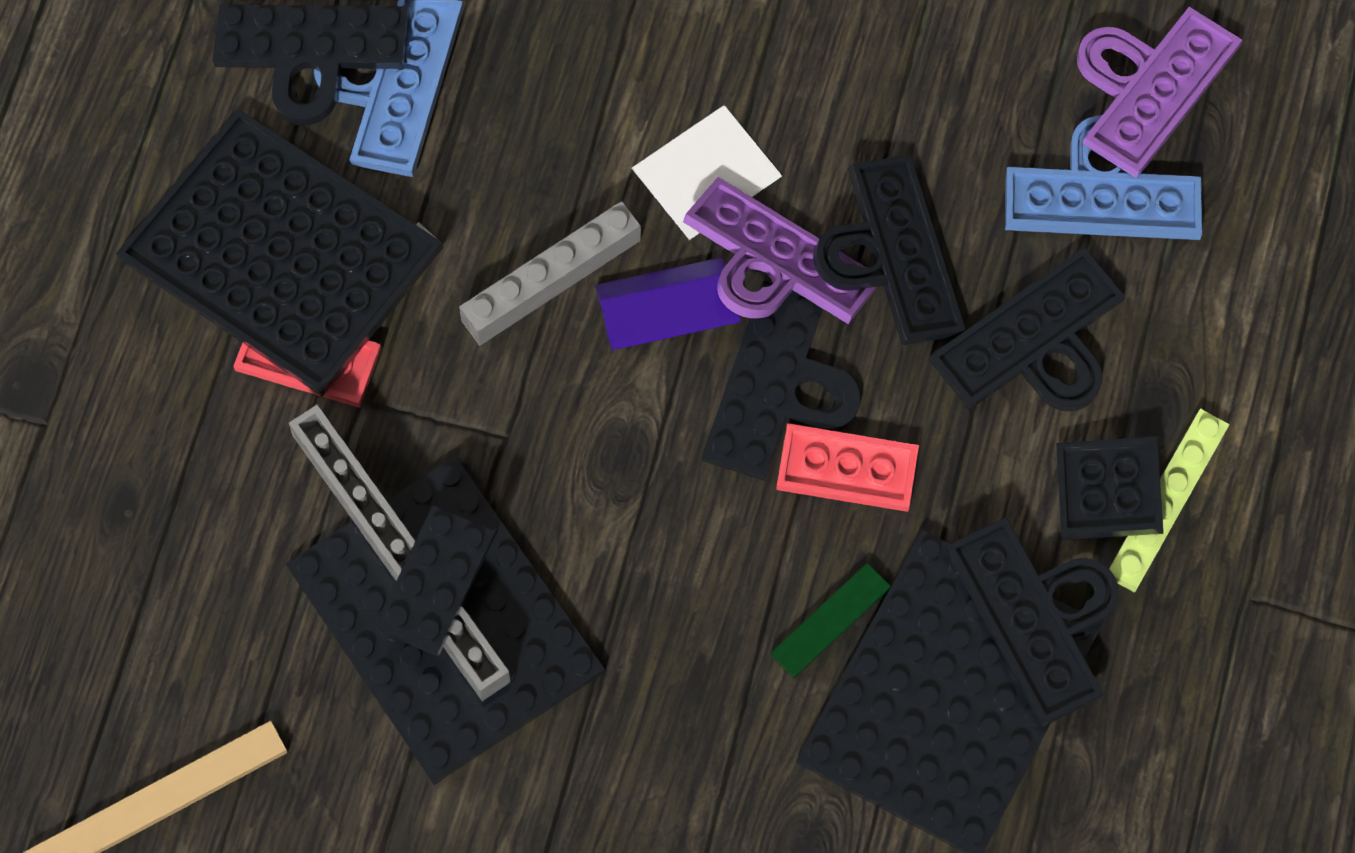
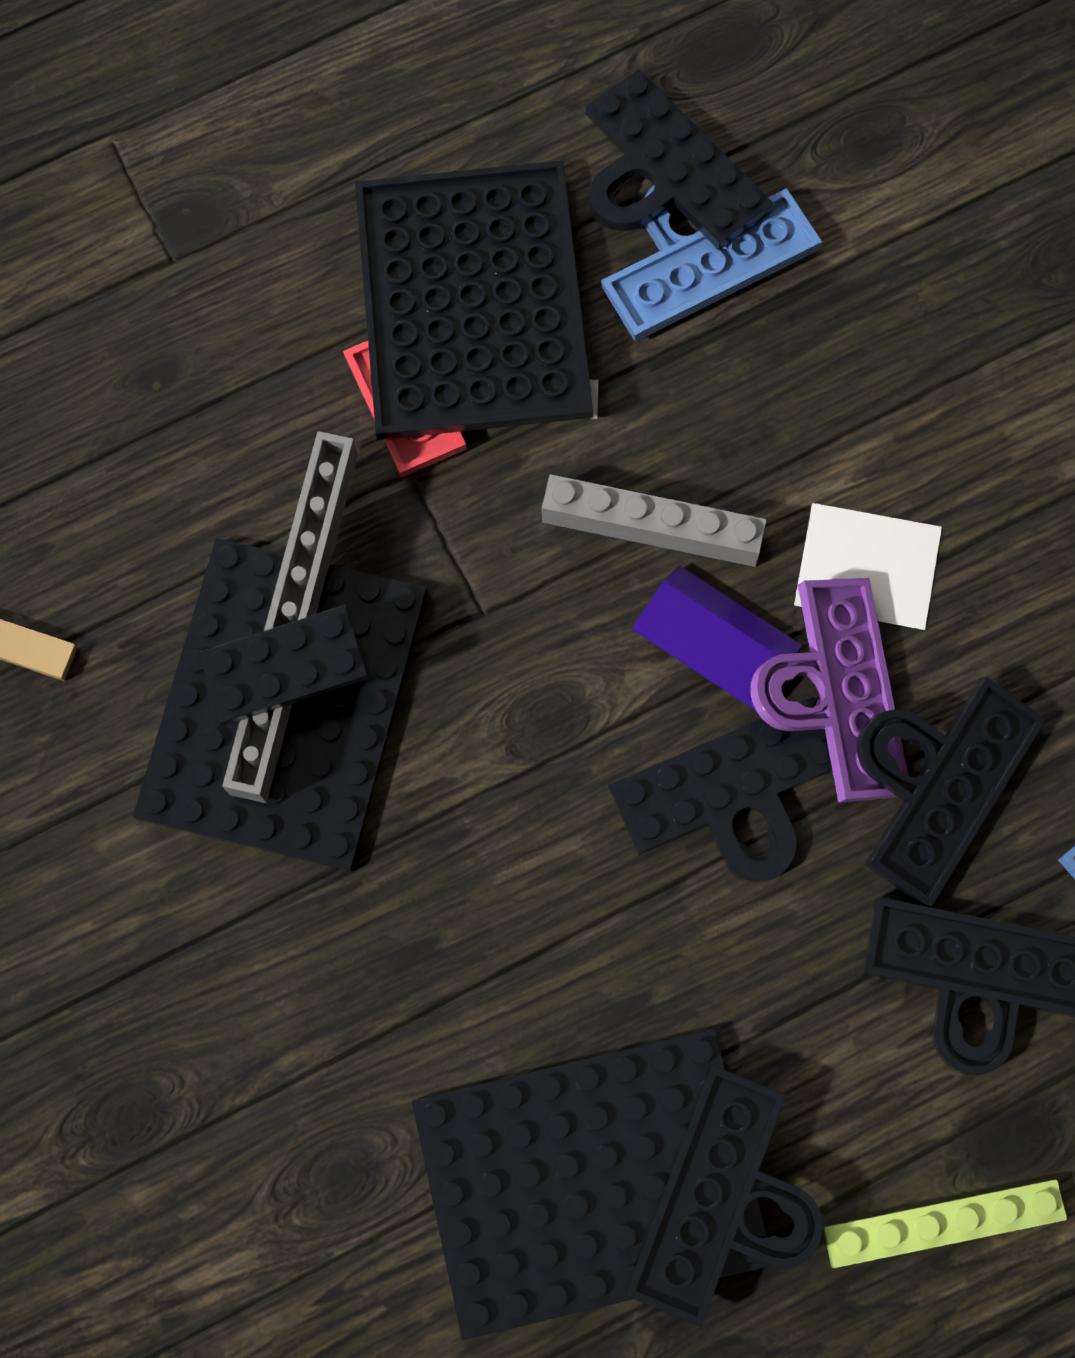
camera: 55 degrees right, 5 degrees up
dark green tile [770,563,891,679] -> none
coral plate [776,423,919,512] -> none
black plate [1056,436,1164,540] -> none

